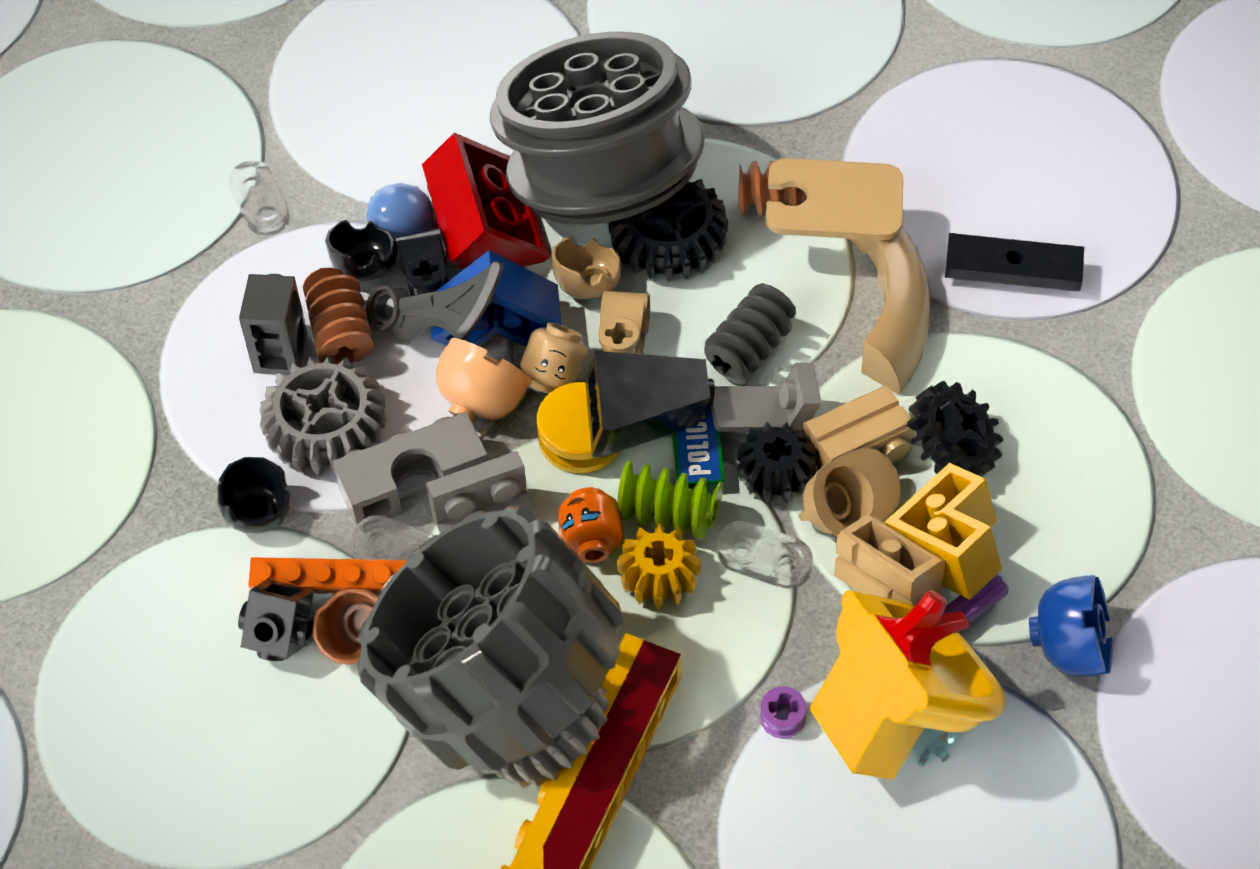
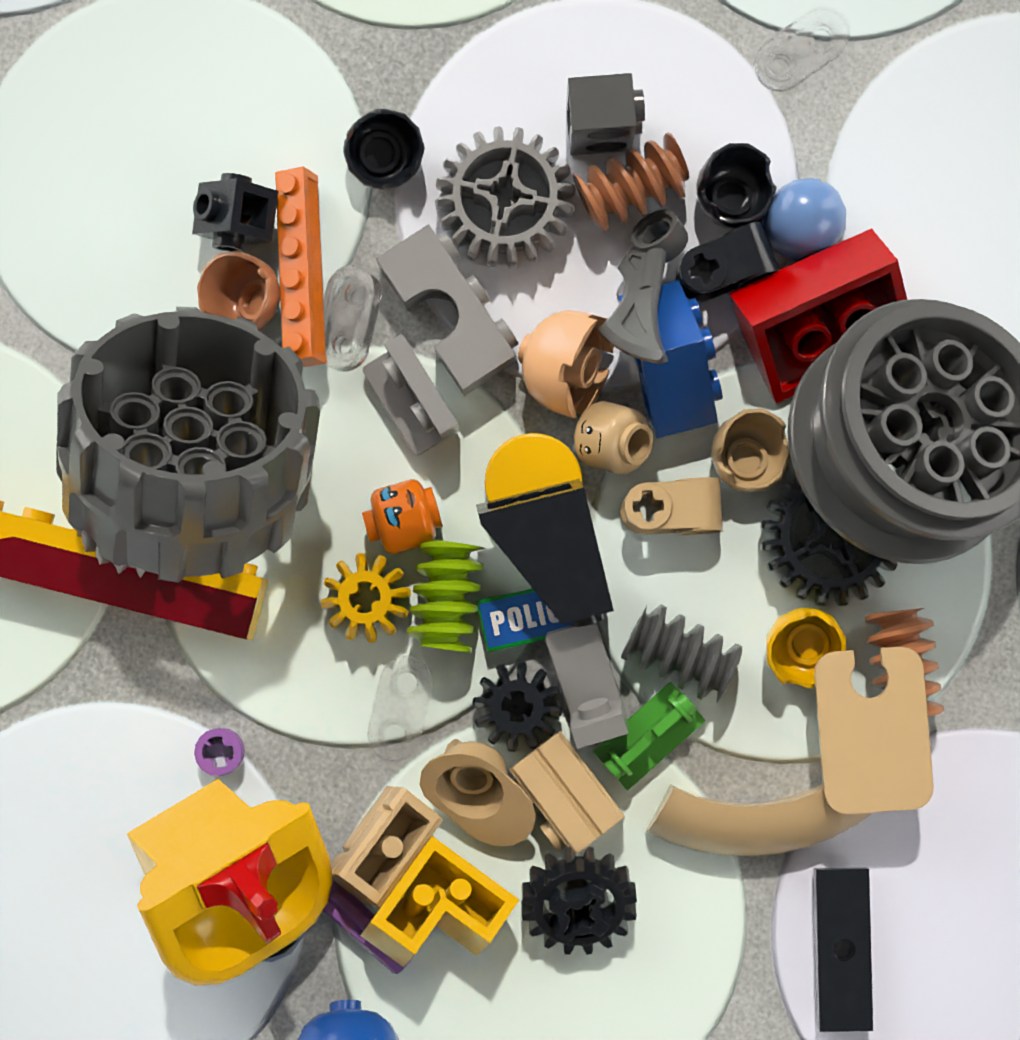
camera: 85 degrees right, 30 degrees up
none -> bright green hinge [593,681,706,791]
none -> yellow hair [765,607,846,689]

